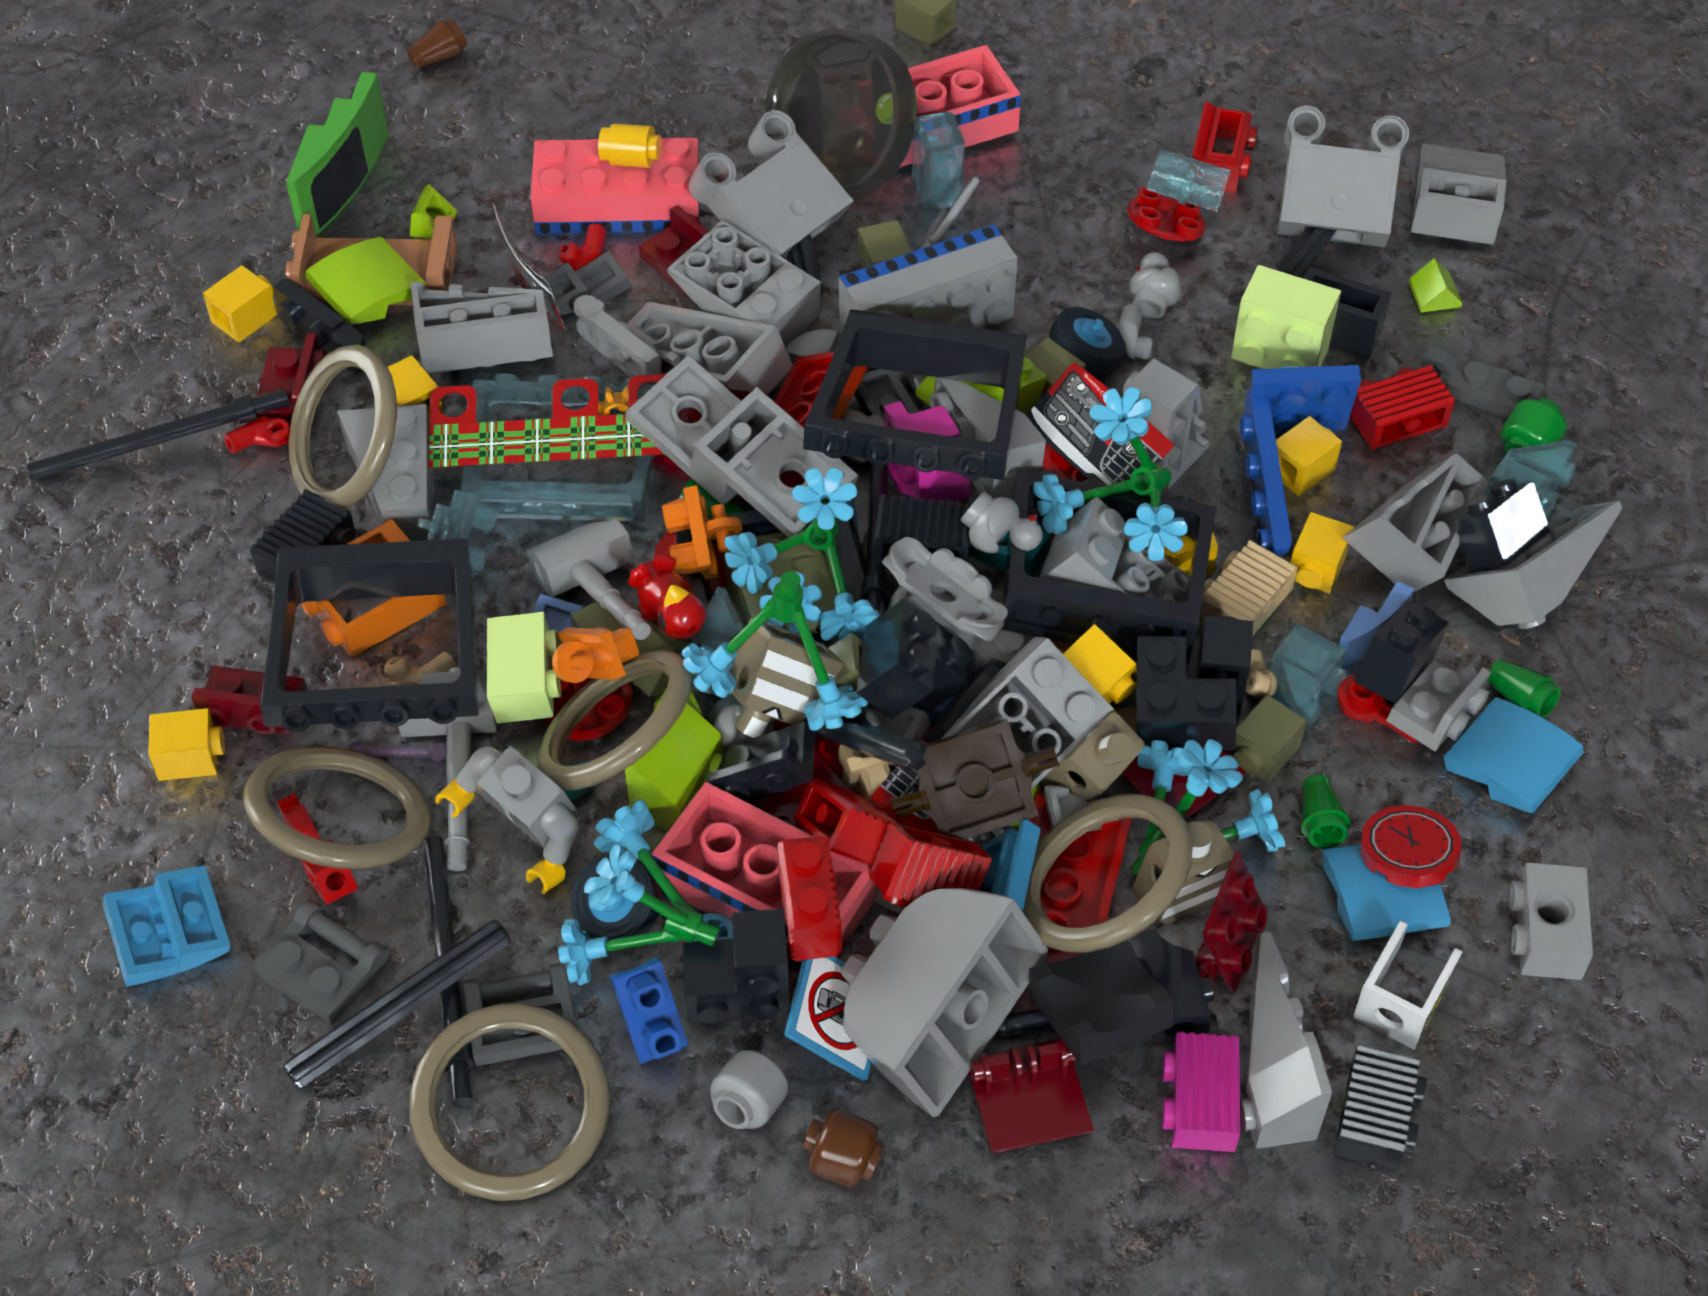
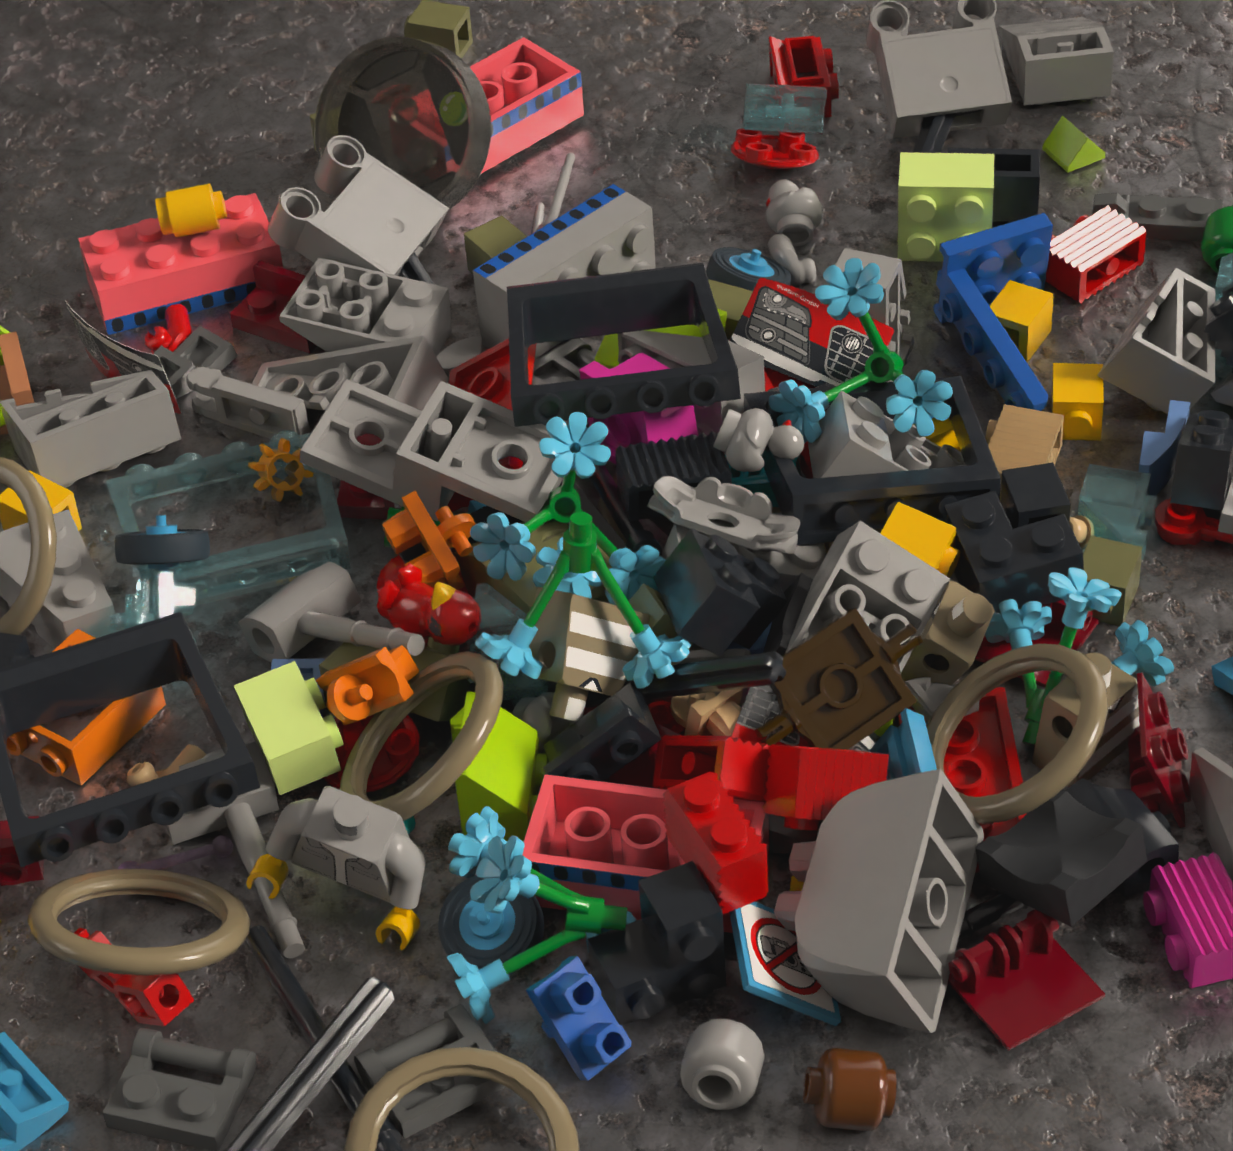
camera: 15 degrees left, 10 degrees down
piece [429,374,666,468] -> none
clear light blue brick [912,111,965,211] -> none
green cone [1301,774,1351,848] -> none
none -> black wheel [115,515,210,578]

